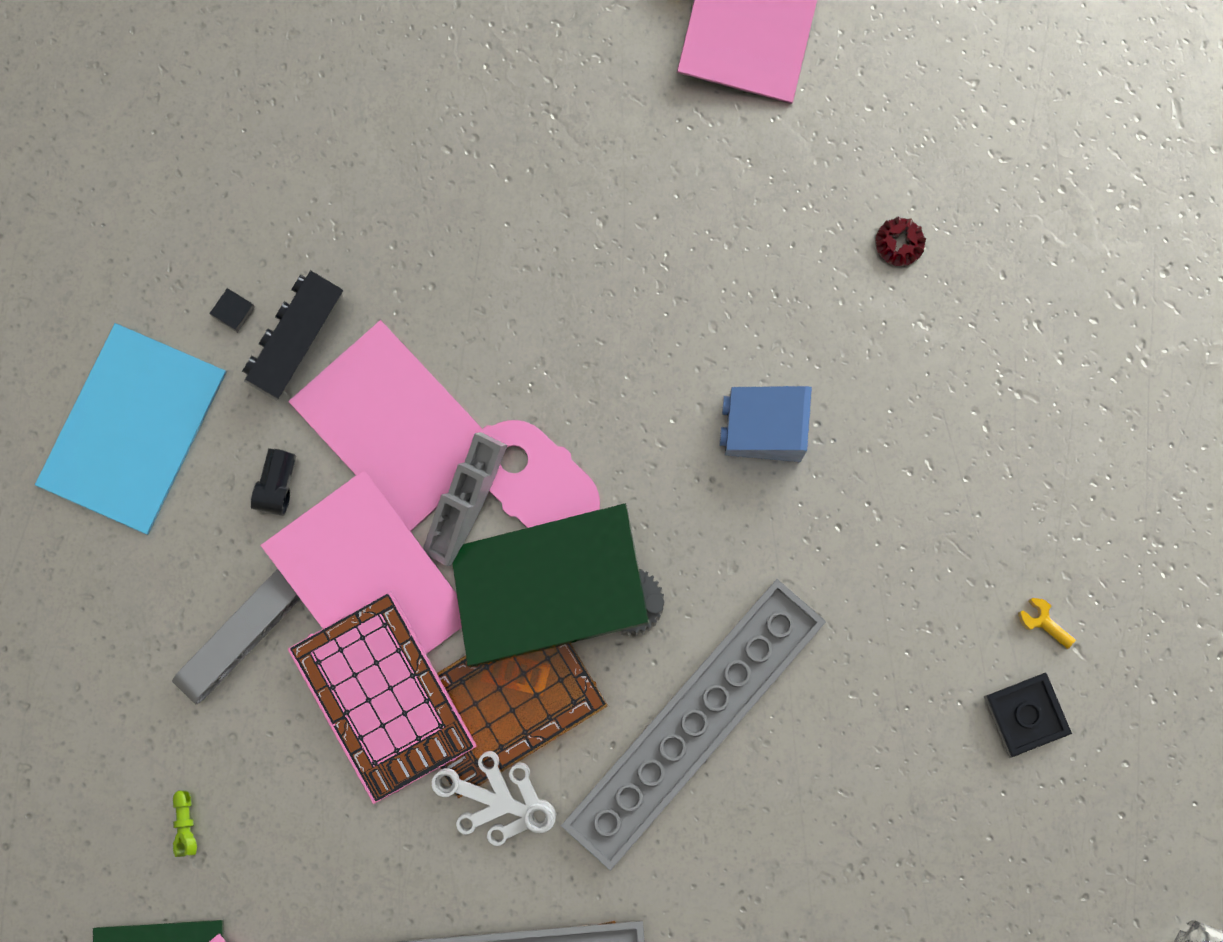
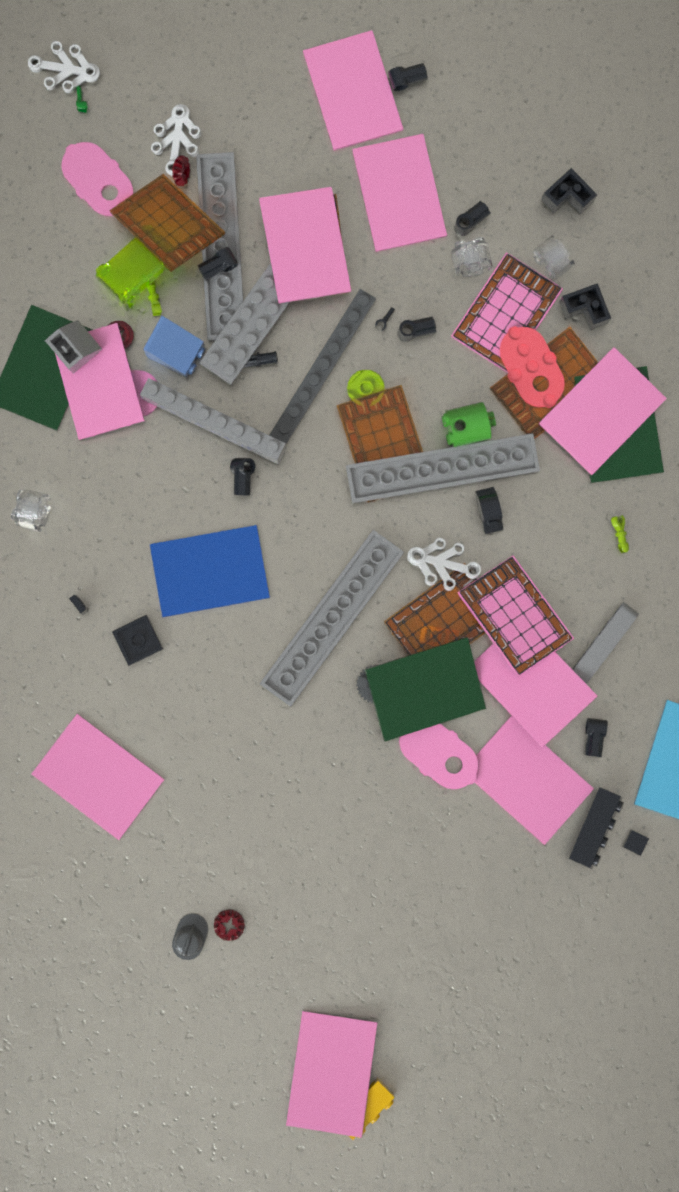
camera: 170 degrees right, 5 degrees up
light grey slope [423,432,507,566] -> none
medium blue slope [720,386,812,462] -> none
yellow bar [1018,598,1076,649] -> none
none -> bright pink piece [32,714,165,840]
none -> black tile [69,595,88,615]
none -> blue piece [150,525,270,617]
none -> dark grey piece [172,913,208,960]
none -> black brick [475,487,503,534]

